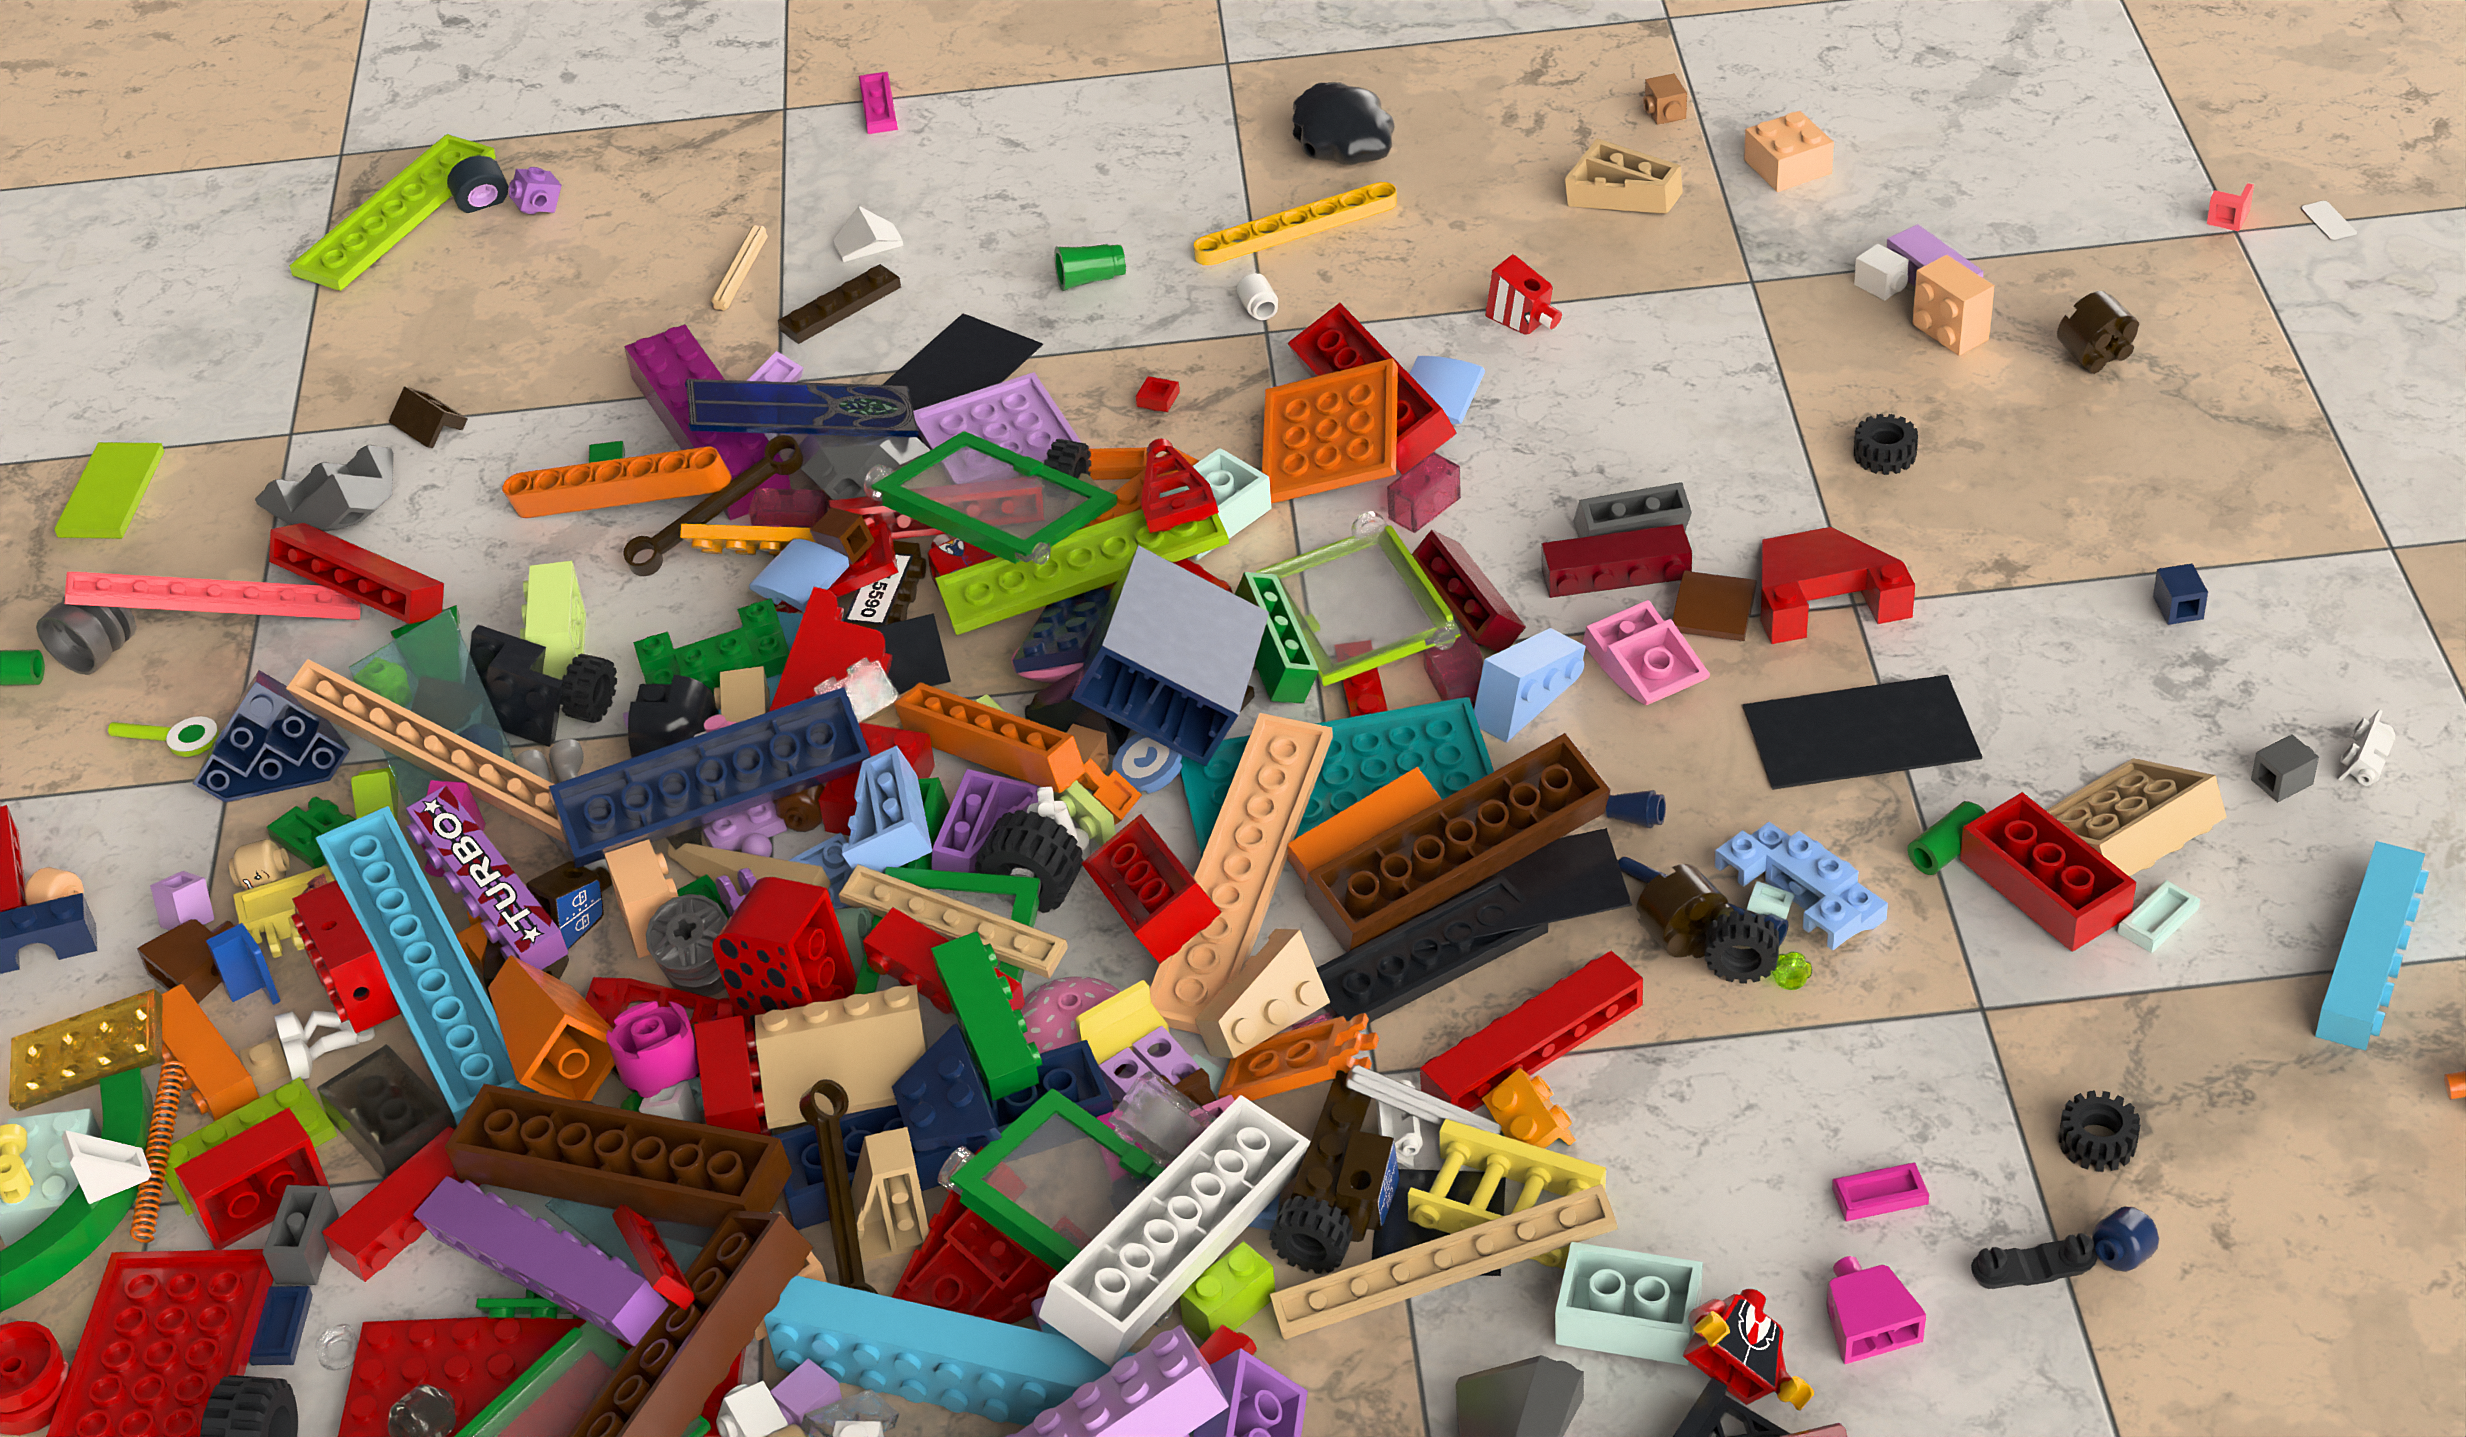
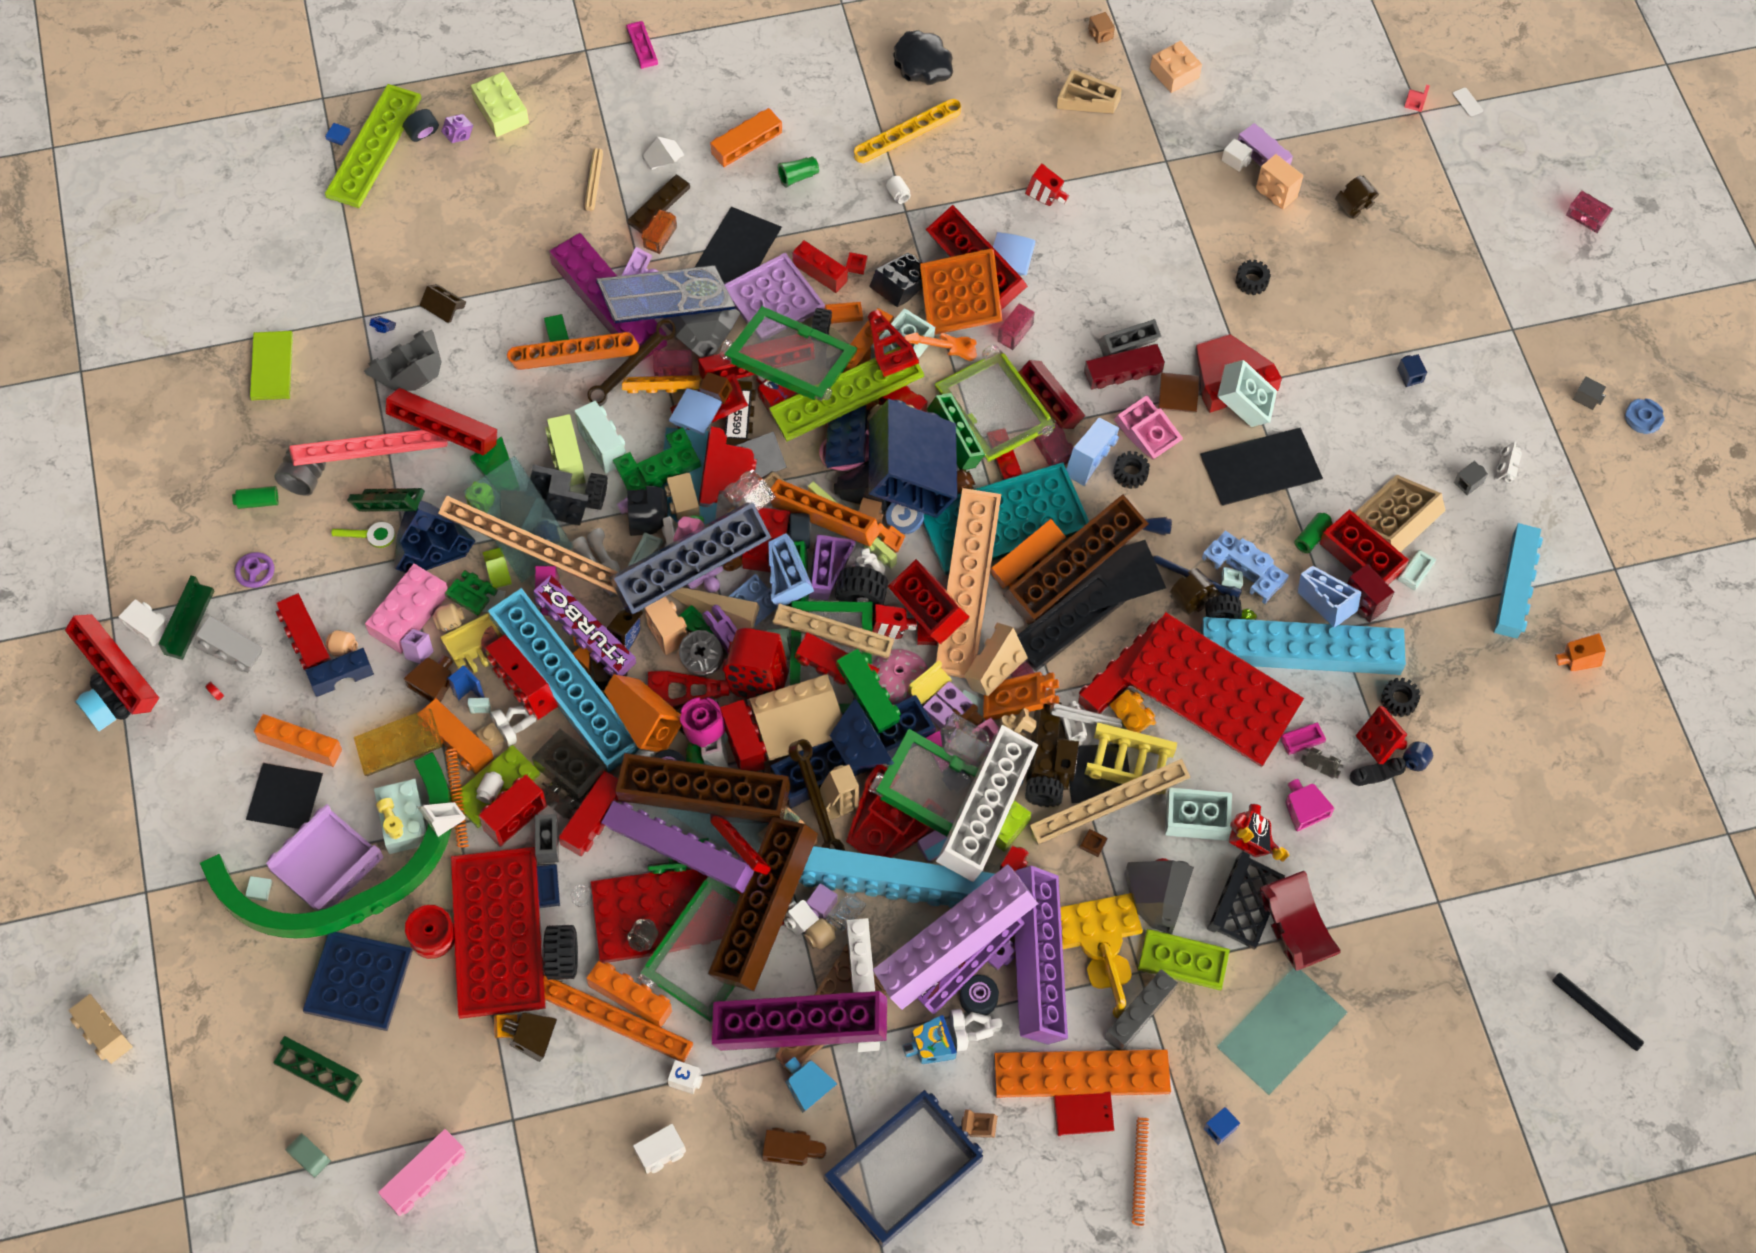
camera: 15 degrees left, 20 degrees up
none -> blue tile [325,123,351,146]
none -> dark green fence [347,488,425,512]
none -> bright pink brick [365,564,448,654]
none -> clear blue plate [369,316,396,333]
none -> light aqua tile [468,698,491,714]
none -> yellowish green brick [471,72,529,137]
none -> white brick [476,772,504,804]
none -> clear smoke hinge [541,782,579,819]
none -> light aqua brick [575,401,626,474]
none -> clear orange brick [641,210,677,254]
none -> orange brick [710,108,782,167]
none -> black wheel [790,513,810,549]
none -> red brick [792,240,848,293]
none -> black slope [869,253,923,307]
none -> red torso [872,604,917,639]
none -> orange piece [904,333,977,361]
none -> red plate [917,623,937,646]
none -> reddish brown head [957,469,976,494]
none -> tan hips [1000,708,1037,738]
none -> reddish brown tile [1080,829,1108,857]
none -> black tyre [1113,451,1150,489]
none -> red plate [1123,612,1305,767]
none -> medium azure brick [1200,617,1406,675]
none -> light aqua brick [1218,360,1277,427]
none -> light blue wedge [1298,566,1361,628]
none -> clear smoke hinge [1300,746,1344,779]
none -> dark red brick [1347,564,1395,623]
none -> red plate [1355,706,1408,764]

